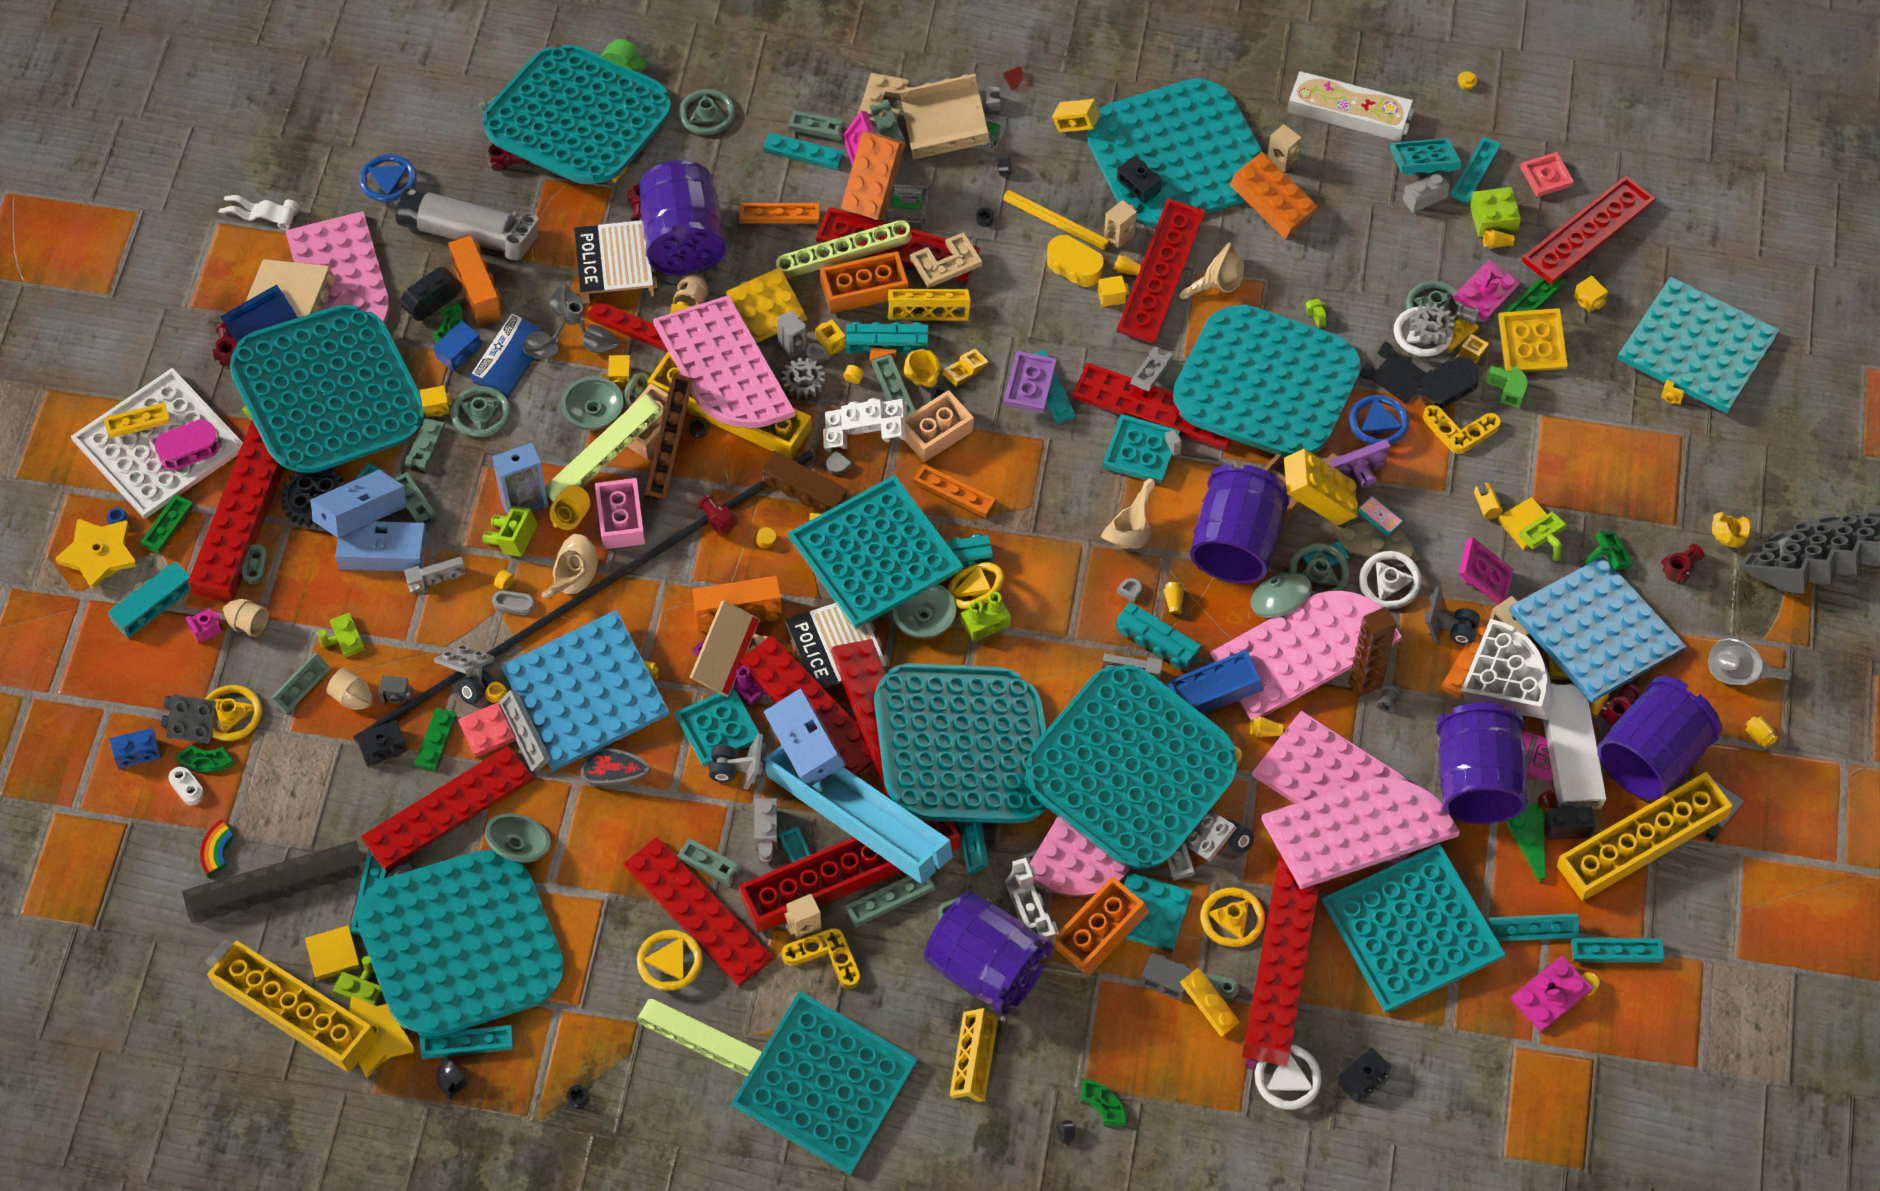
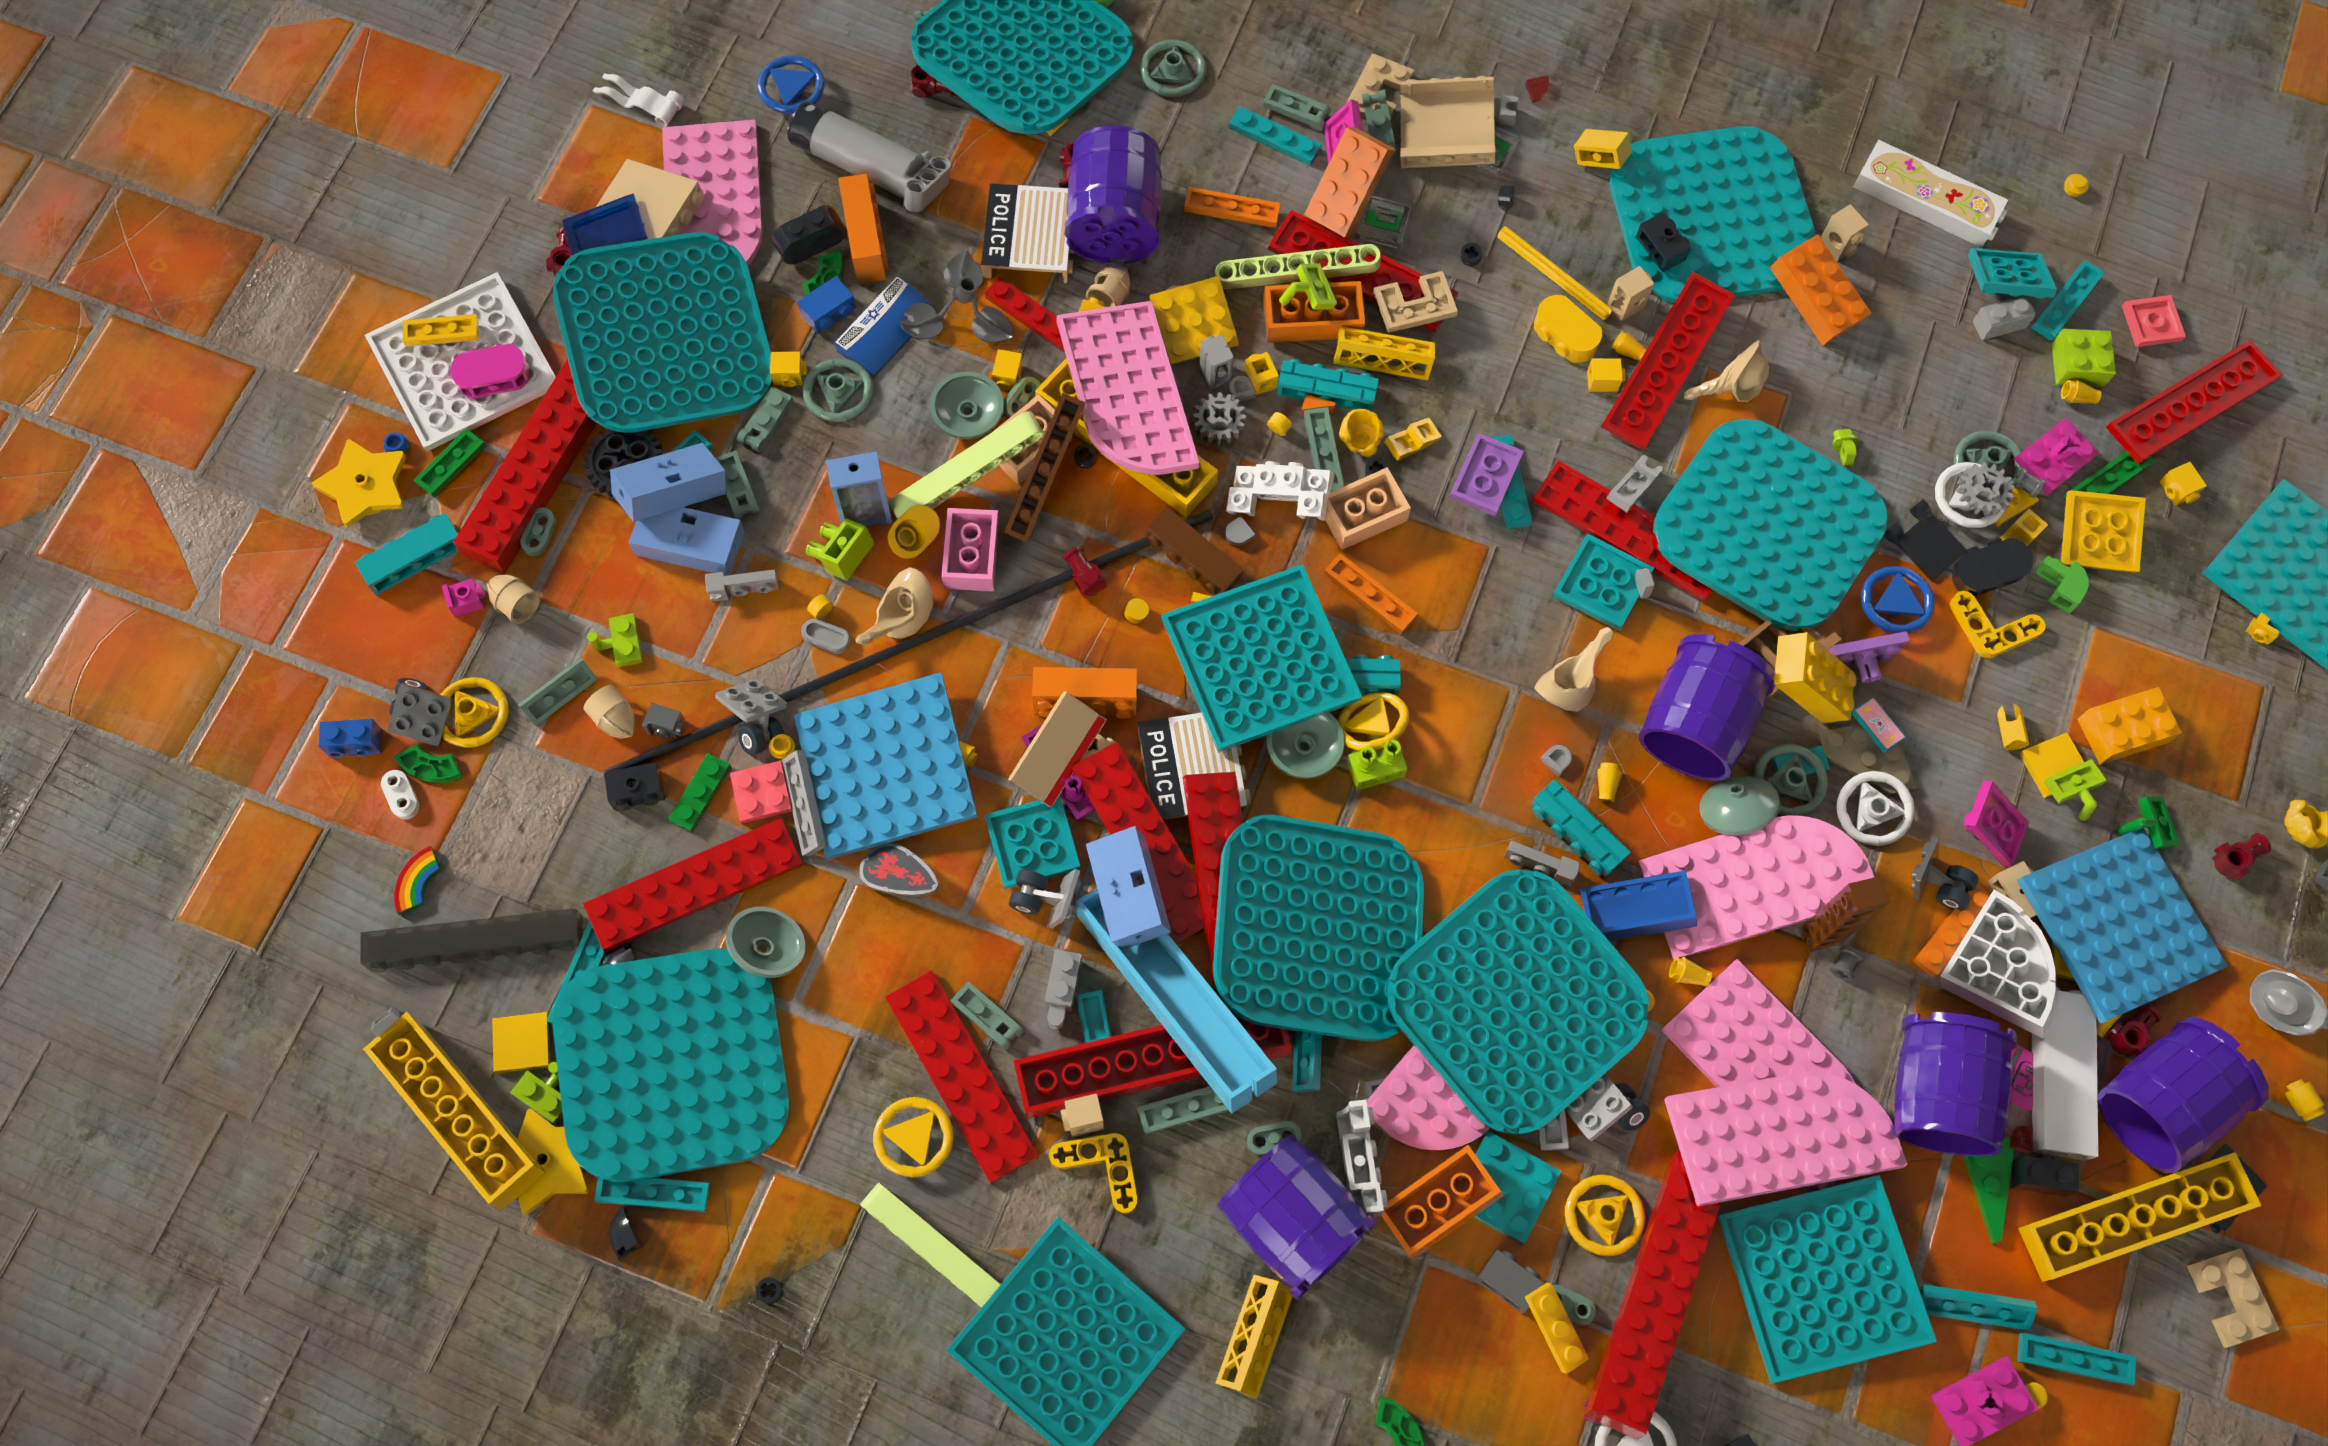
camera: 10 degrees right, 10 degrees up
none -> lime plate [1279,263,1337,310]
none -> light orange brick [2077,687,2182,765]
none -> tan plate [2187,1248,2280,1348]

